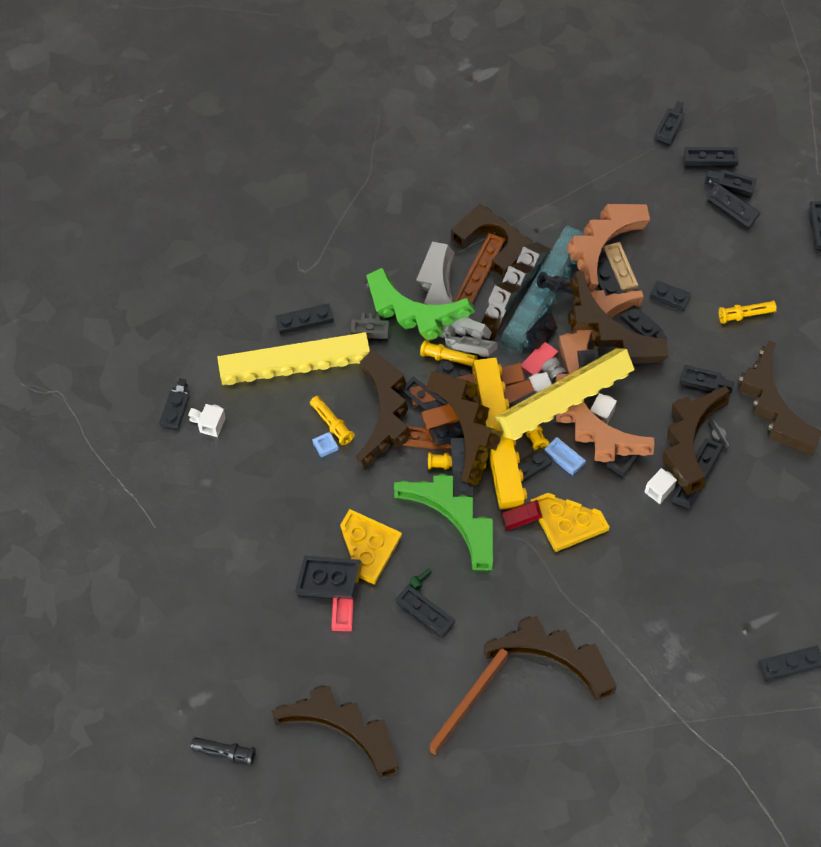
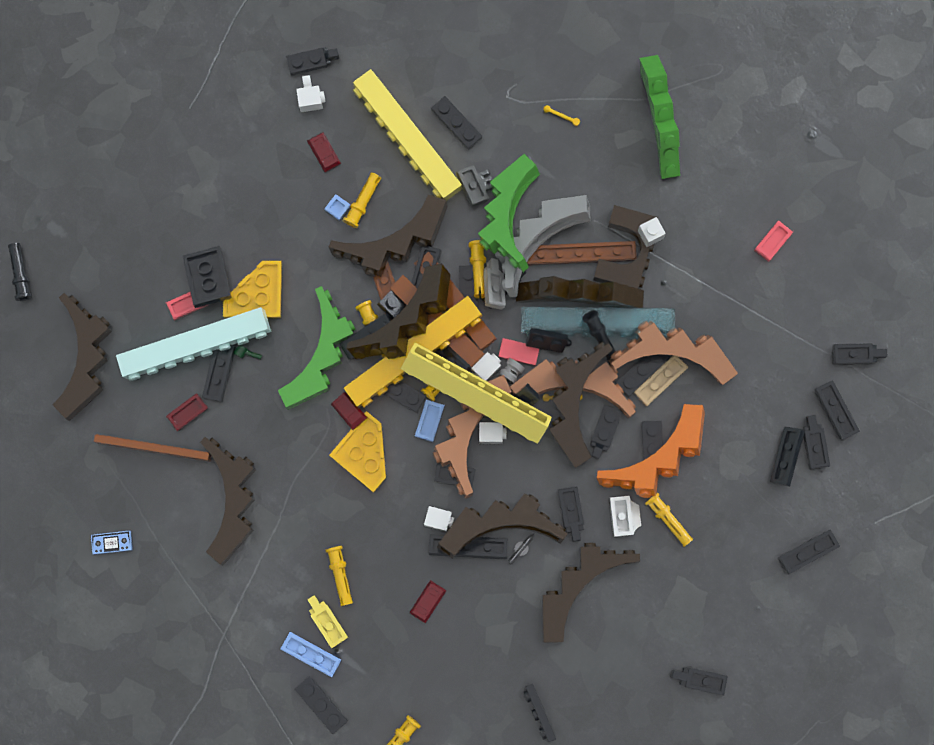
camera: 65 degrees right, 20 degrees up
none -> tile [91,531,133,555]
none -> light aqua brick [116,307,271,381]
none -> dark red tile [166,393,208,431]
none -> light blue tile [281,632,341,677]
none -> dark red tile [307,132,341,172]
none -> light yellow hinge [308,595,348,648]
none -> yellow pin [325,546,353,606]
none -> dark red tile [409,580,447,624]
none -> yellow hinge [543,105,580,126]
none -> orange arch [597,404,705,498]
none -> white slope [610,496,641,537]
none -> white brick [638,217,666,247]
none -> bright green arch [639,55,680,179]
none -> coral tile [754,220,793,262]

